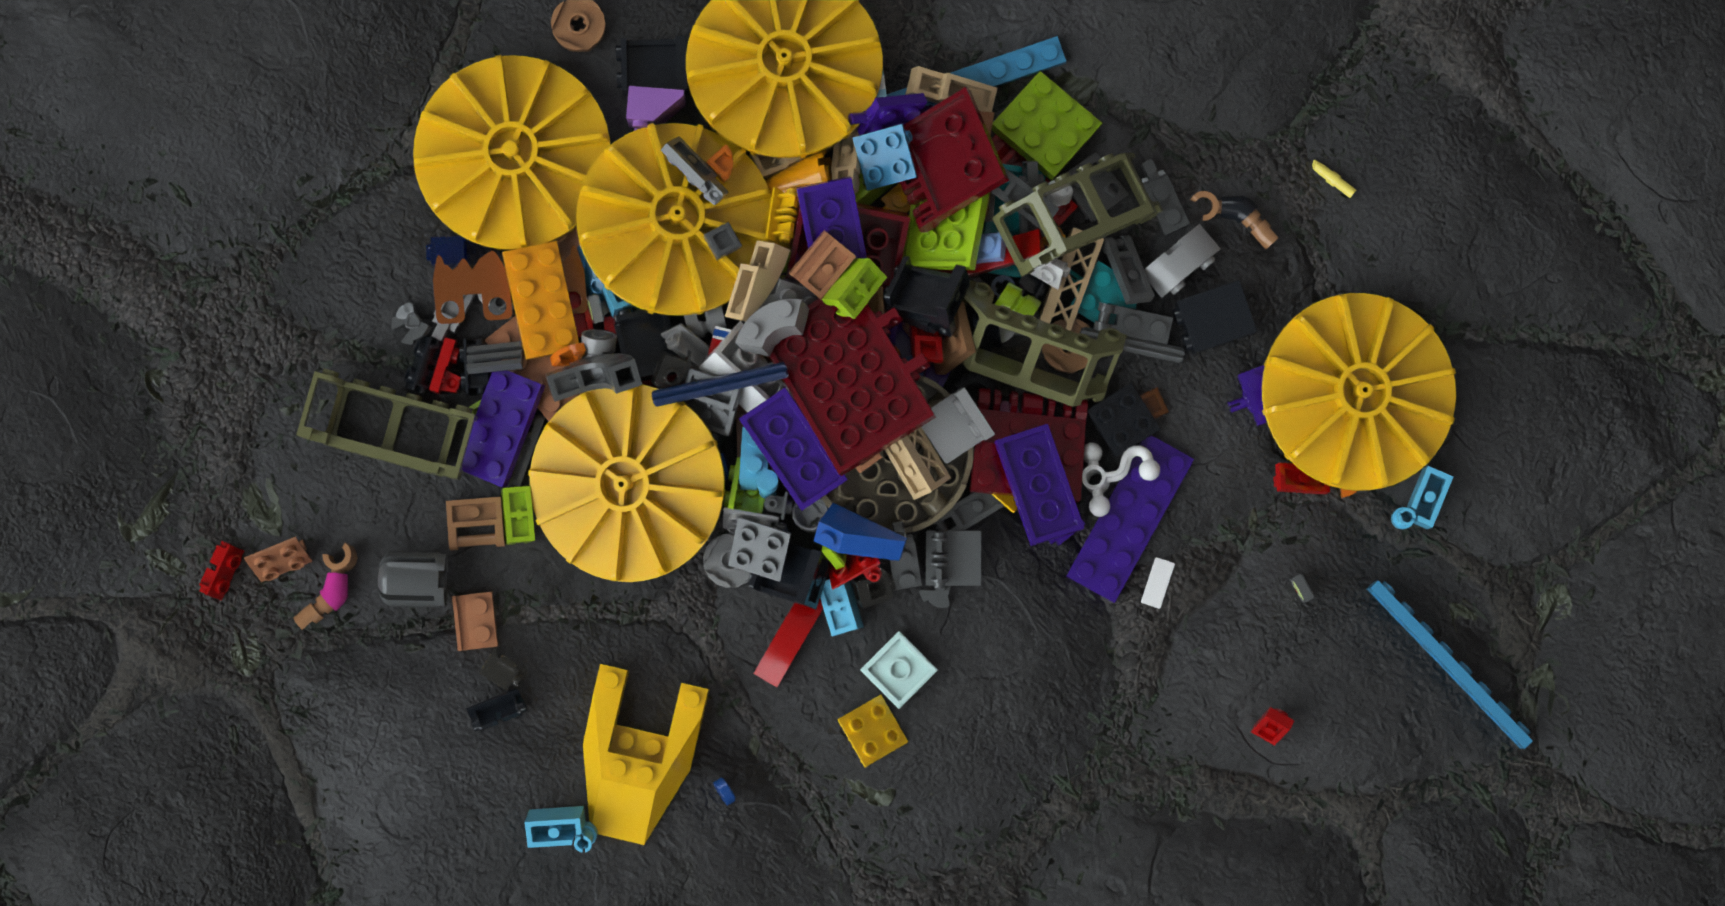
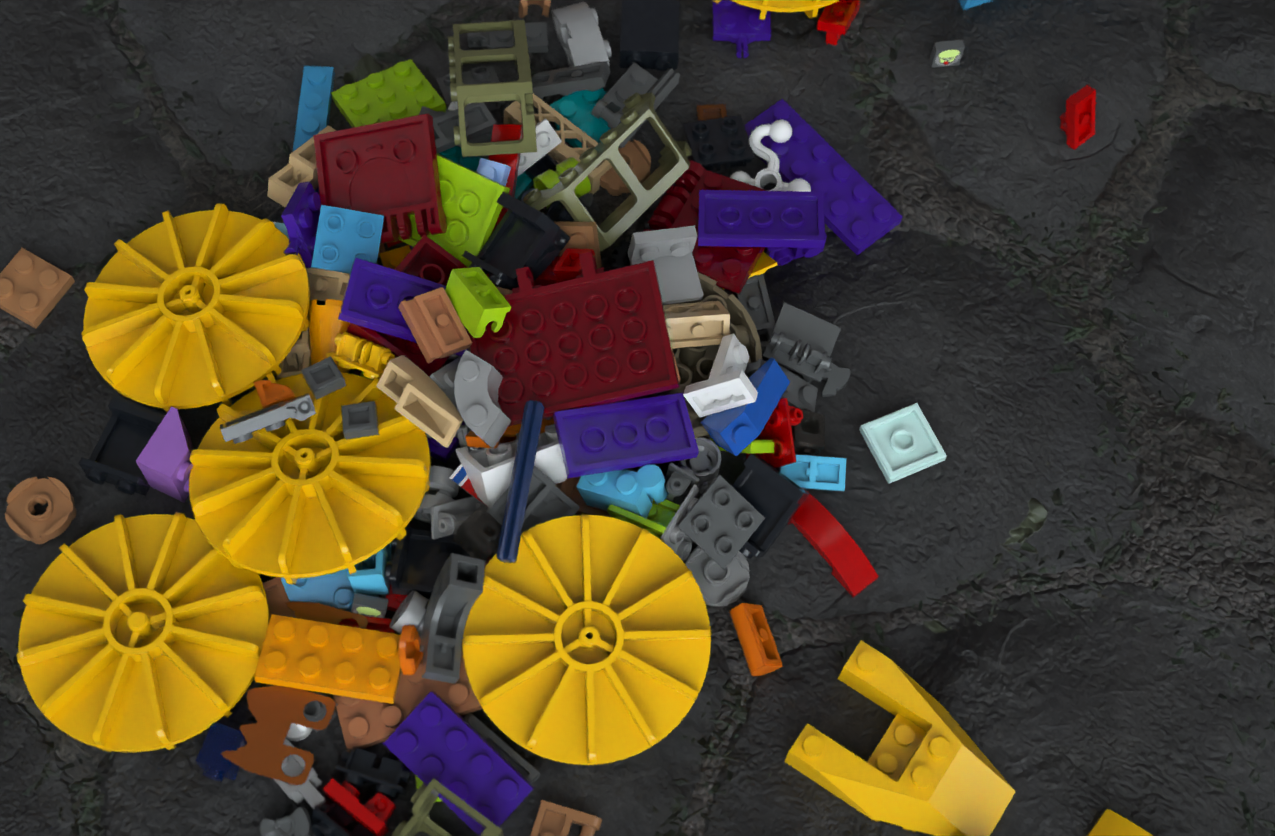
camera: 70 degrees left, 20 degrees down
dark grey tile [466,341,523,374] -> none
lime hinge [501,486,535,545] -> none
blue tile [713,778,736,806] -> none
yellow hinge [837,695,908,767] -> none
white sticker [1141,557,1175,609] -> none
none -> dark grey tile [301,356,347,400]
none -> white bracket [683,333,758,418]
none -> orange brick [729,603,783,676]

